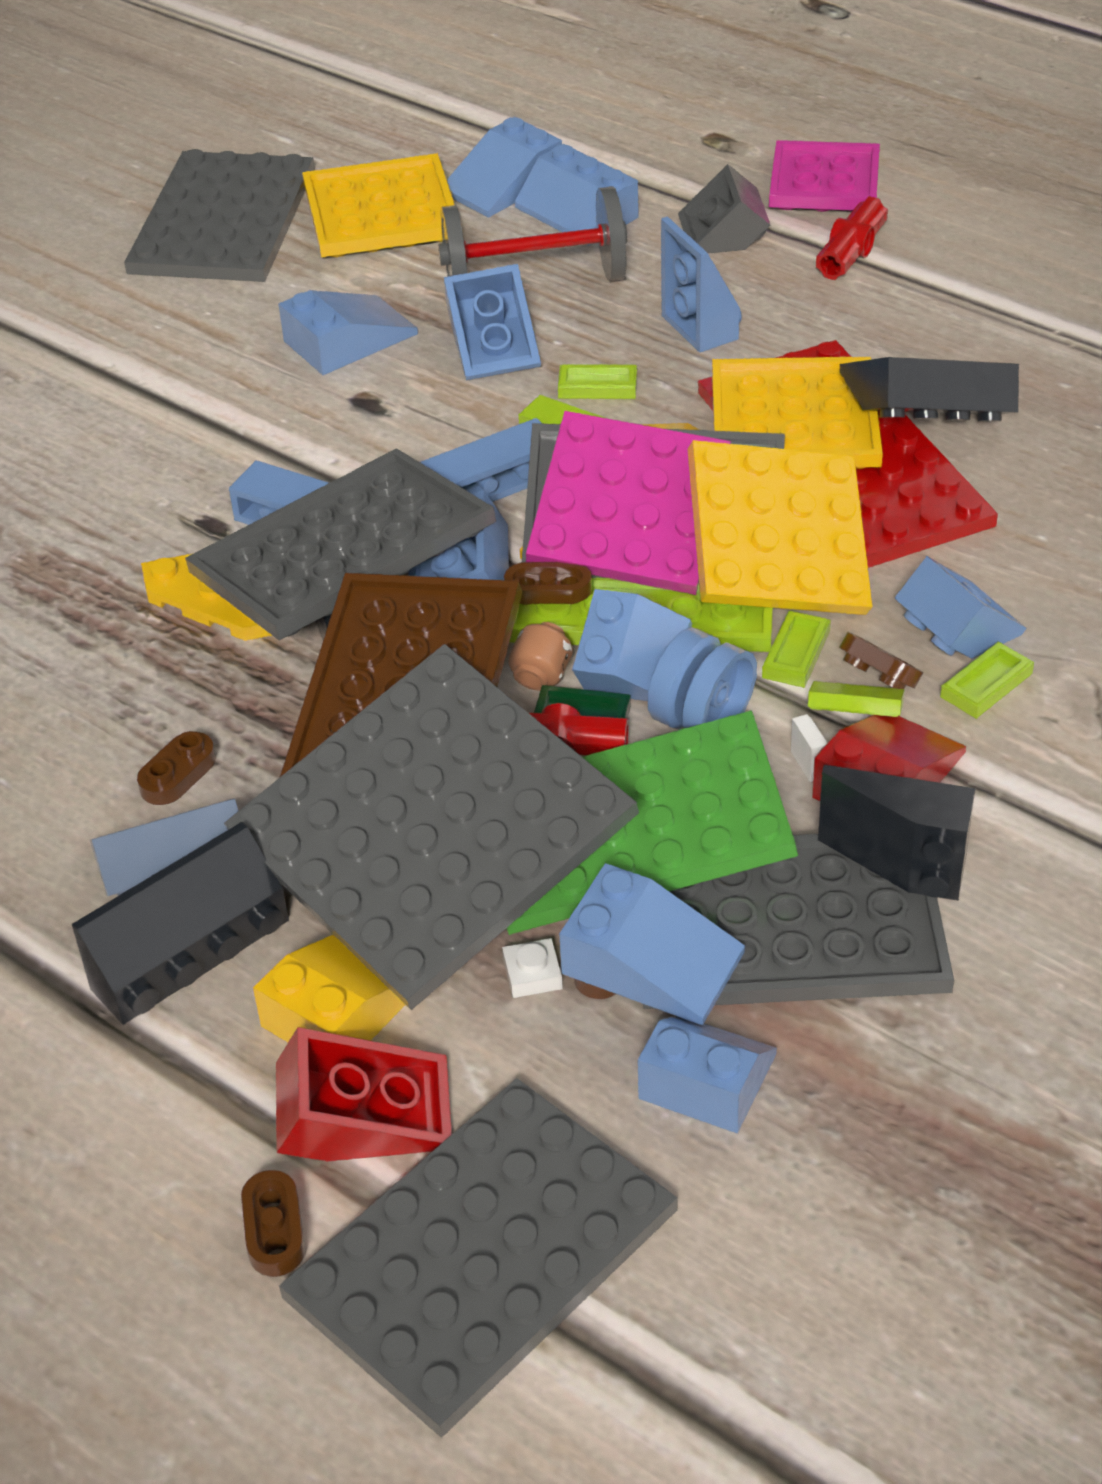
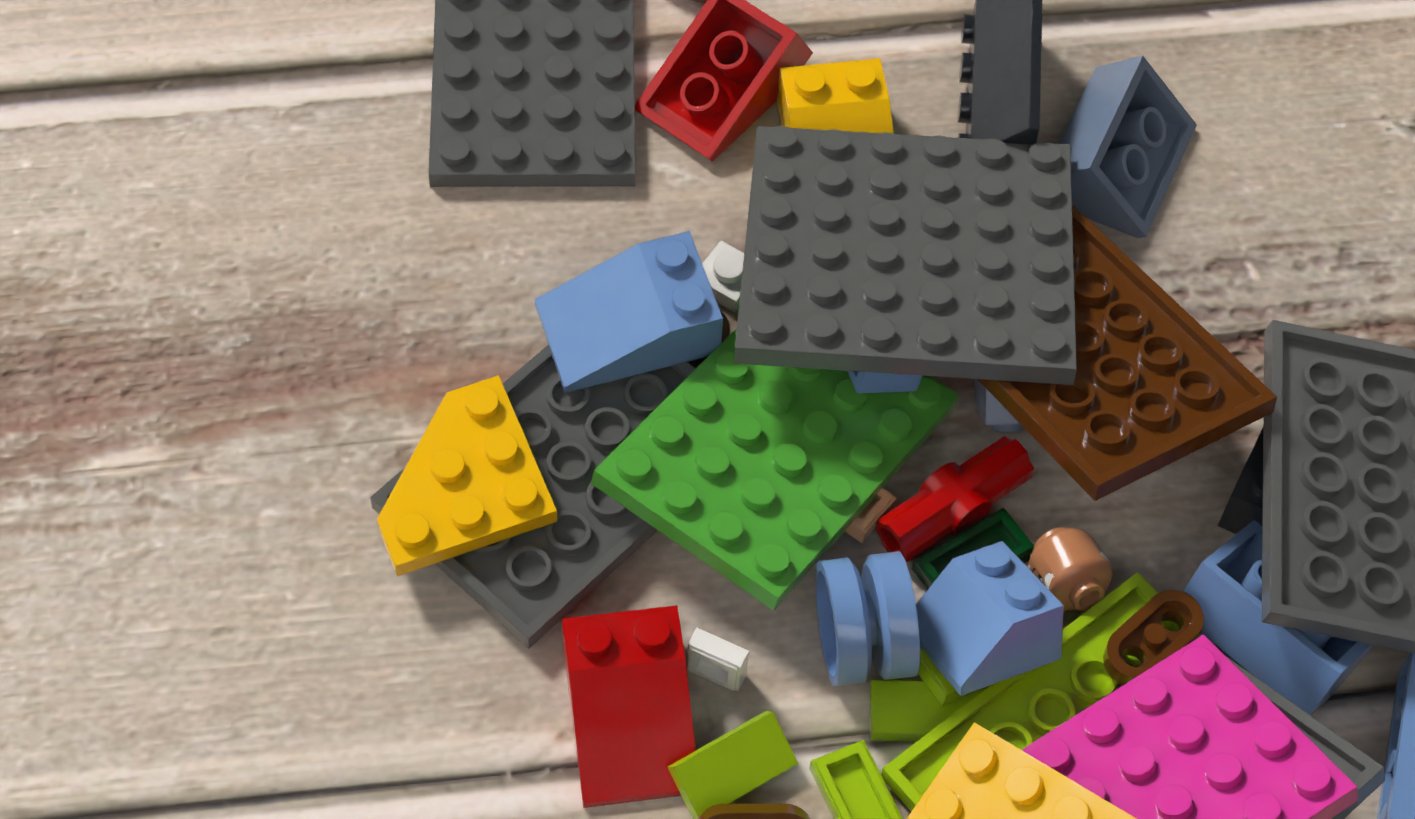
camera: 130 degrees right, 15 degrees up
reddish brown plate [137,731,216,805] -> none
medium blue slope [638,1016,777,1134] -> none
black slope [818,765,976,901] -> none
none -> yellow plate [377,375,557,576]

